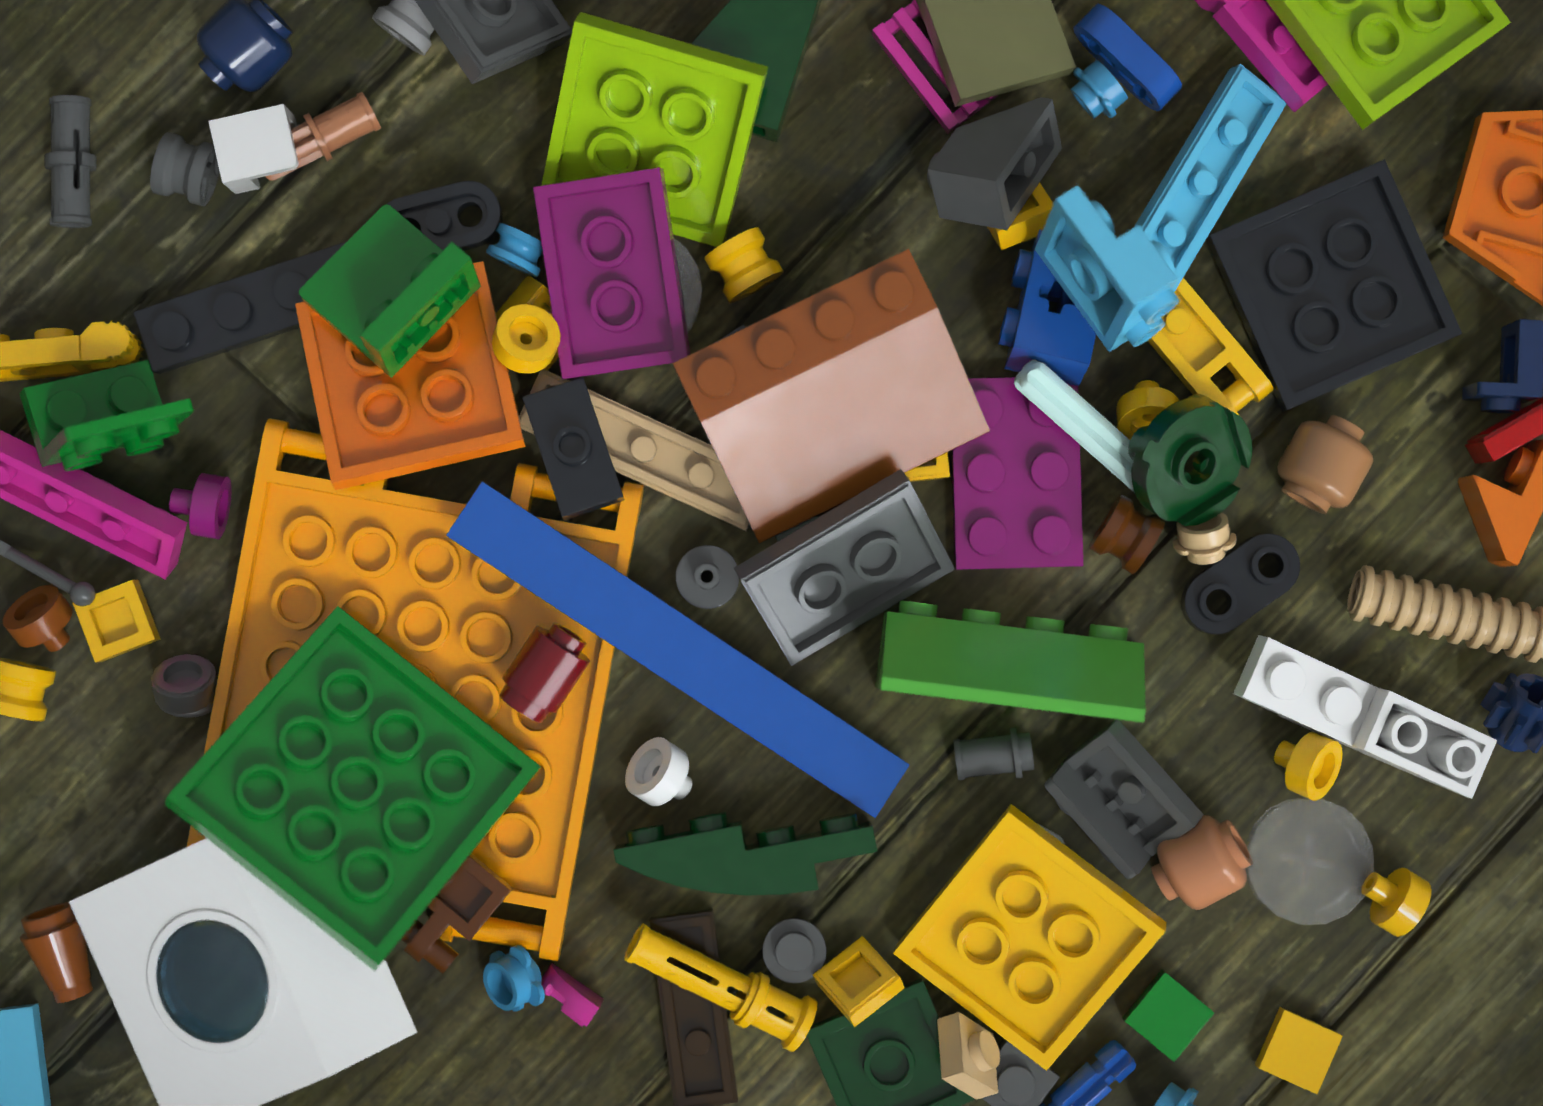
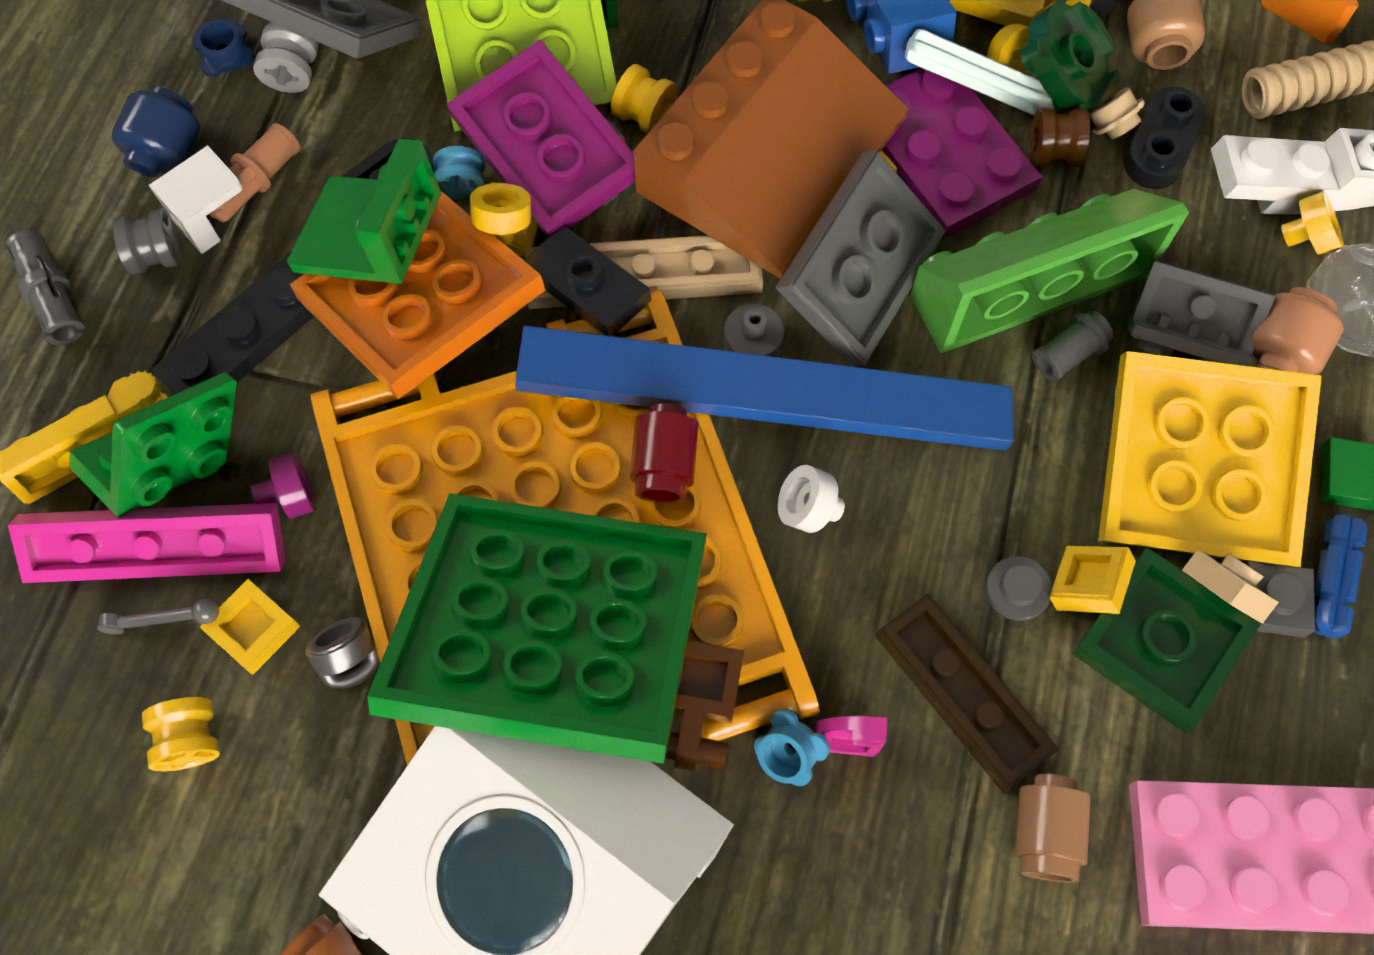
camera: 30 degrees left, 20 degrees down
dark orange tile [3,585,73,652] -> none
dark green slope [613,812,878,896] -> none
yellow pin [624,923,818,1052] -> none

